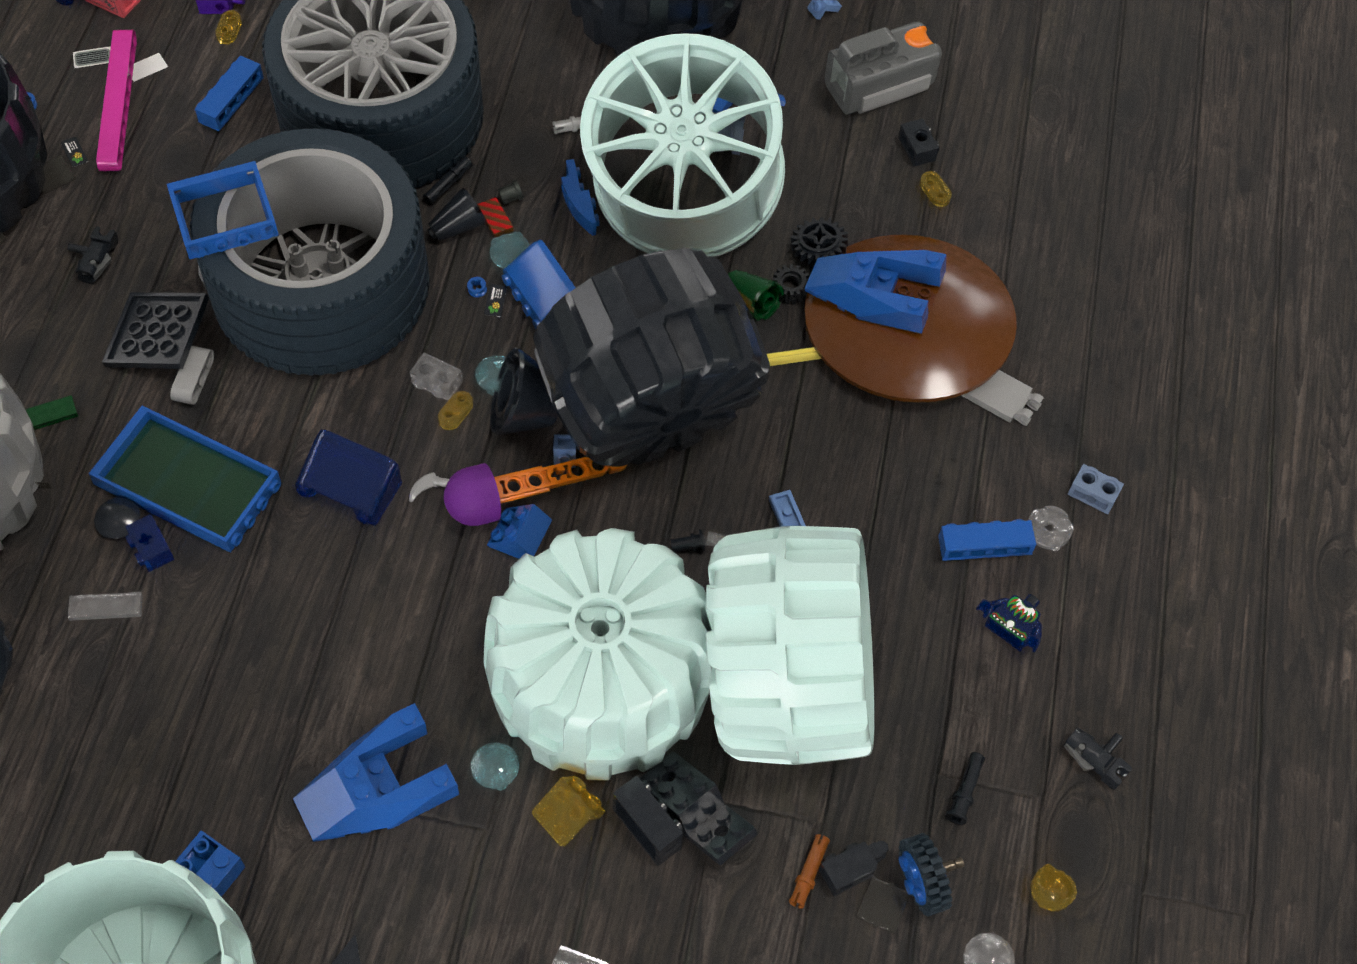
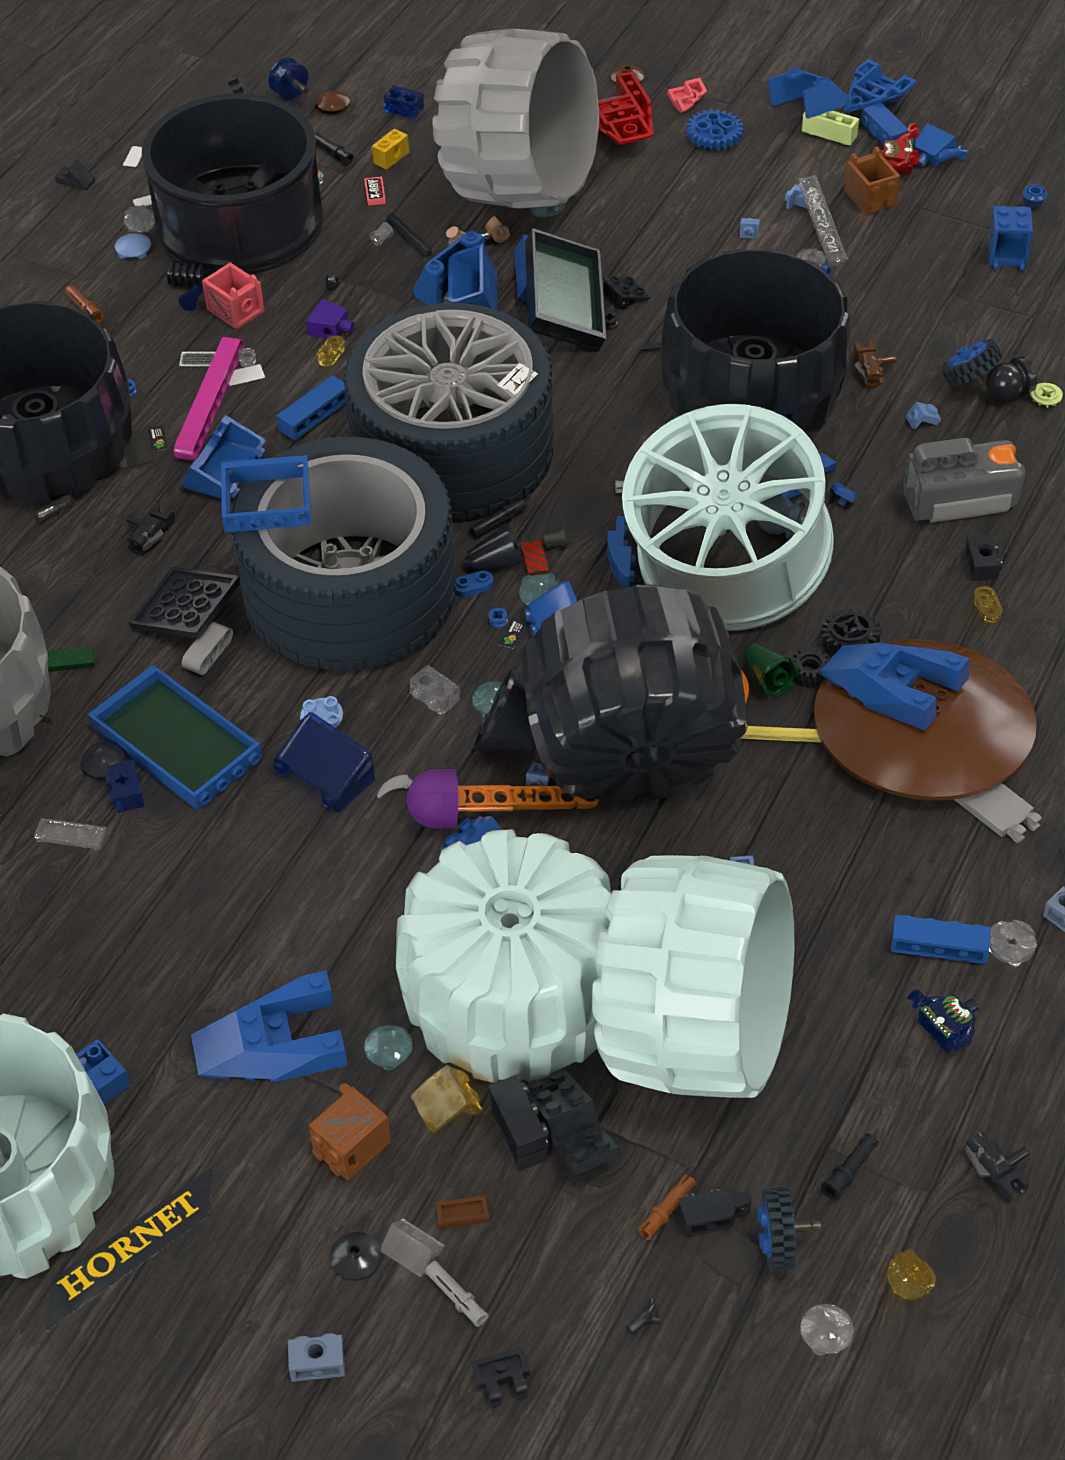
camera: 20 degrees right, 10 degrees down
clear yellow plate [438,391,473,430] -> none
none -> blue windscreen [181,415,266,499]
none -> clear bush [238,348,256,367]
none -> light blue dish [300,696,343,733]
none -> dark orange container [309,1083,391,1181]
none -> reddish brown tile [435,1195,490,1229]
none -> blue plate [456,571,494,597]
none -> white sticker [497,363,538,395]

